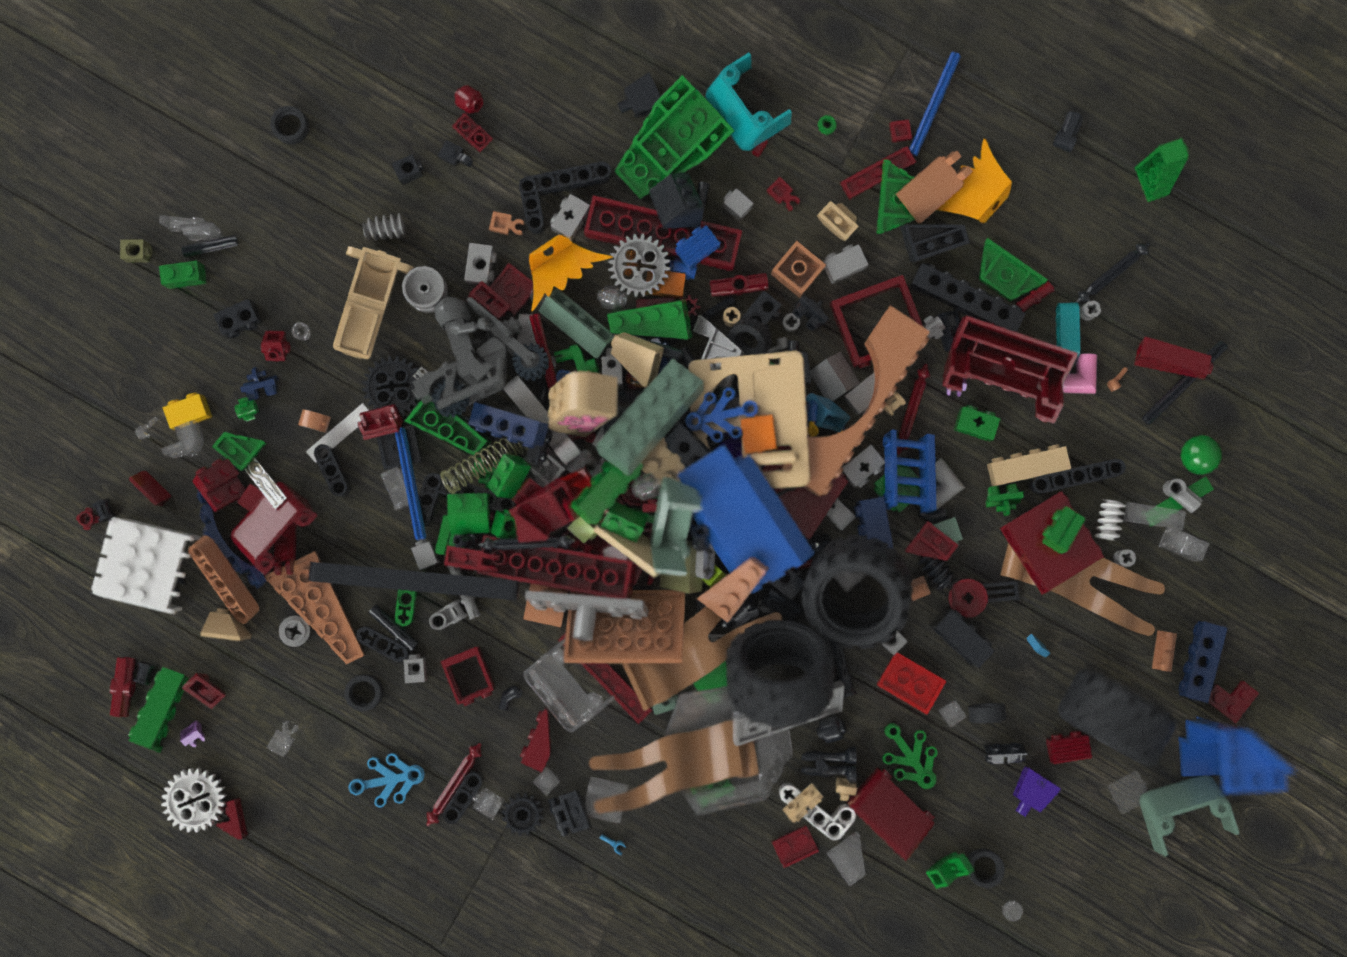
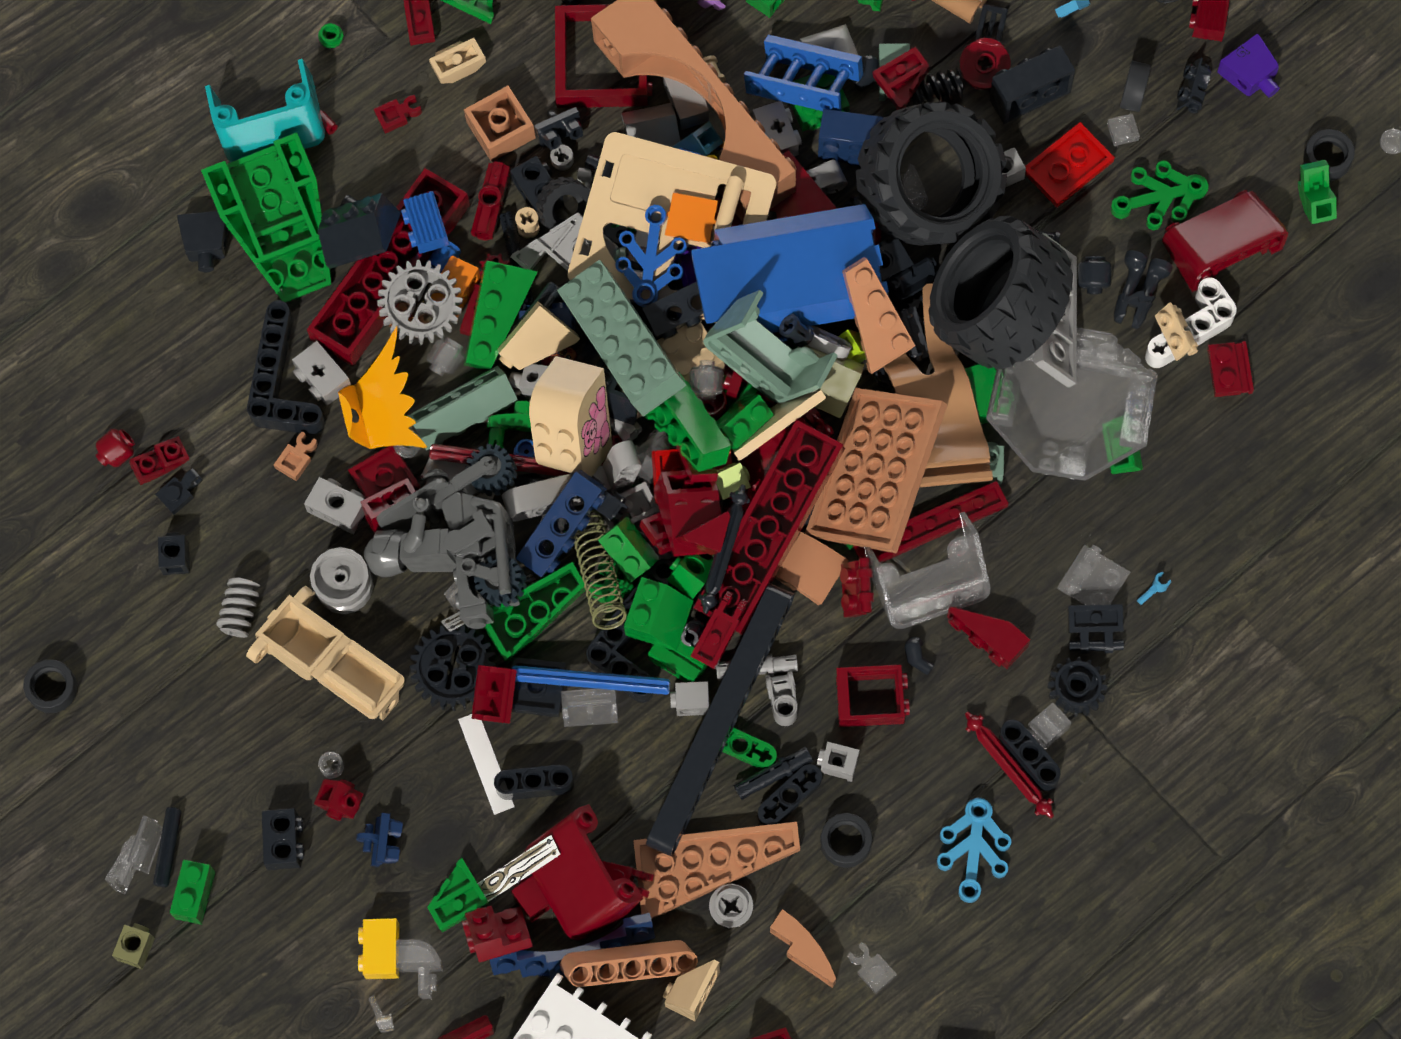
camera: 65 degrees left, 15 degrees down
green gear [235,397,259,422] -> none
nougat piece [298,409,331,433] -> none
light grey plate [525,591,648,641] -> none
clear plate [533,767,560,795] -> none
medium nougat flag [589,720,759,813] -> none
light grey brick [723,188,753,221] -> none
light grey brick [823,244,868,284] -> none
clear wing [827,831,865,886] -> none
tan tile [835,776,857,801] -> none
dark red wheel [897,364,930,455] -> none
none -> nougat slope [770,909,836,988]
none -> dark red plate [840,558,874,618]

